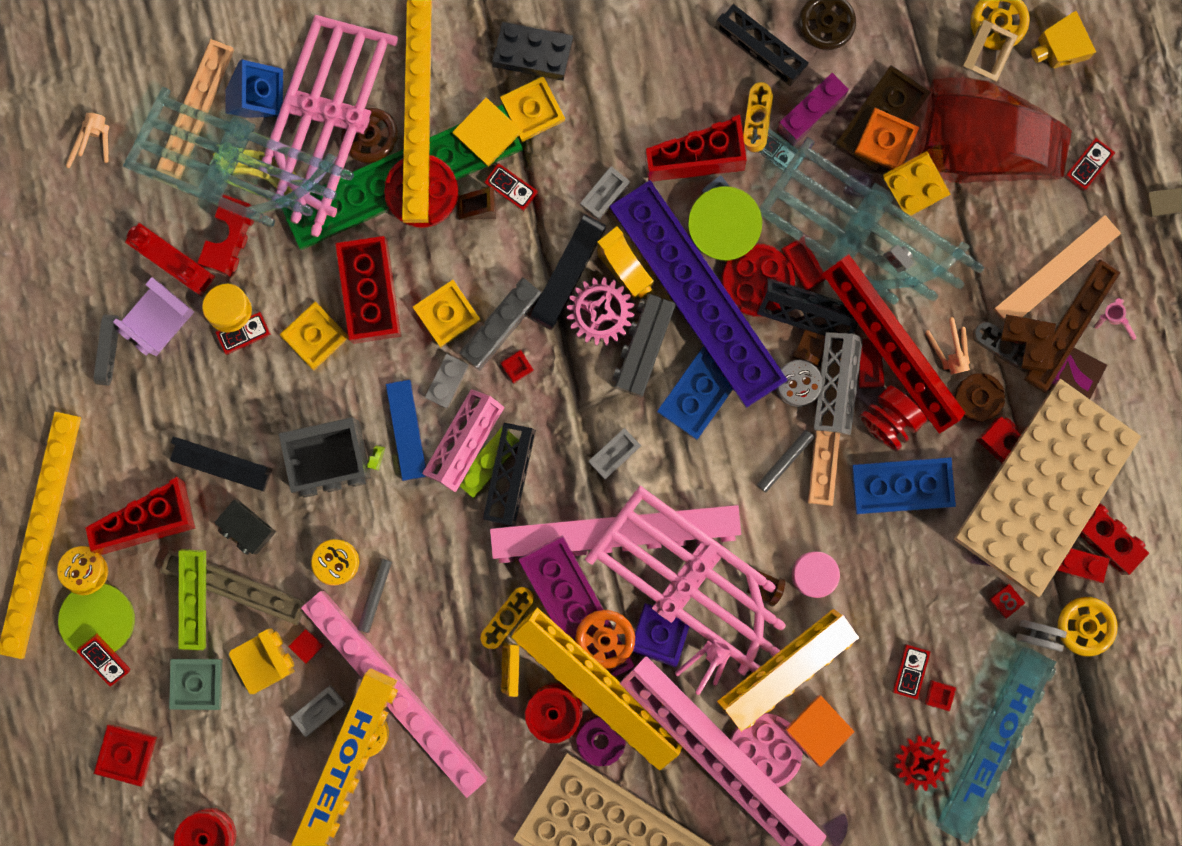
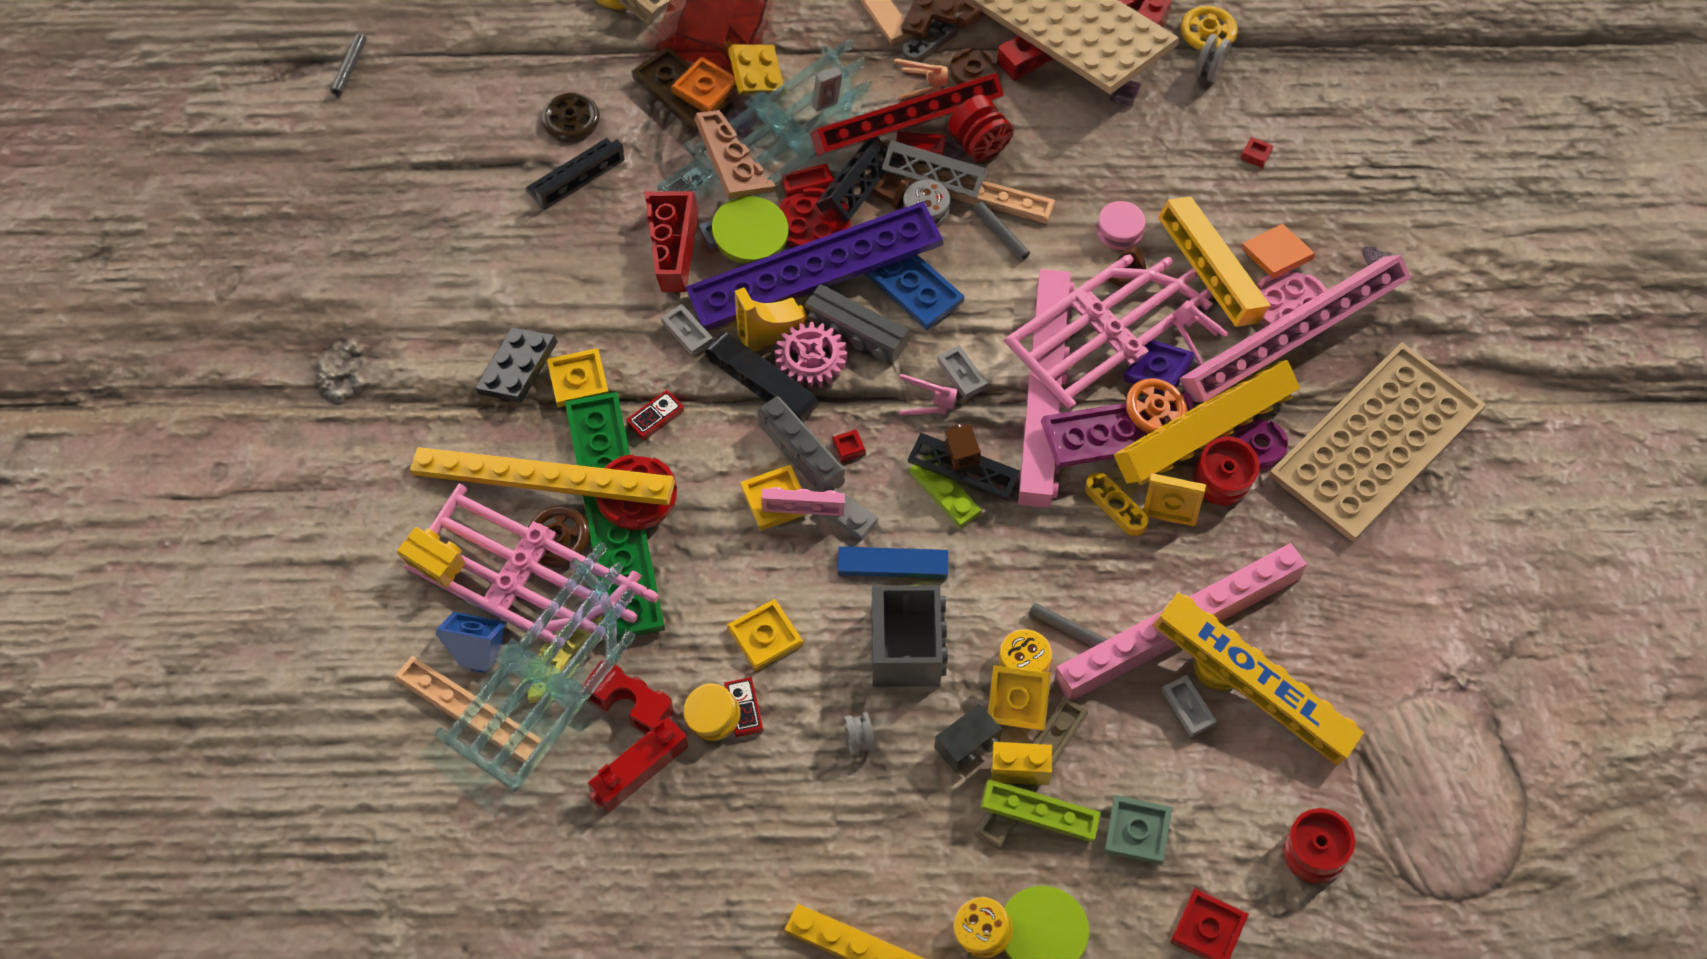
camera: 80 degrees left, 25 degrees down
light nougat plant [66,113,109,168] -> none
tile [76,634,130,687] -> none
red wedge [85,477,196,555] -> none
dark grey beam [94,314,119,386] -> none
lavender panel [113,277,194,356] -> none
black fence [170,436,273,492] -> none
yellow bracket [229,628,295,694] -> none
red tile [288,628,325,664] -> none
red brick [335,236,402,344] -> none
bright pink fence [422,389,504,492] -> none
yellow tile [452,97,522,167] -> none
reddish brown slope [458,187,496,220] -> none
yellow beam [743,82,773,152] -> none
magenta arch [776,73,849,146] -> none
blue plate [851,458,956,514] -> none
tile [892,644,931,700] -> none
red gear [894,735,950,791] -> none
clear light blue brick [935,647,1056,844] -> none
red tile [989,584,1025,619] -> none
none -> yellow brick [397,527,466,588]
none -> nougat wing [694,110,776,199]
none -> bright pink plate [762,487,845,516]
none -> light grey wheel [844,712,875,756]
none -> bright pink plant [899,374,957,416]
none -> reddish brown brick [945,424,981,470]
none -> yellow plate [988,665,1051,730]
none -> yellow brick [991,742,1052,785]

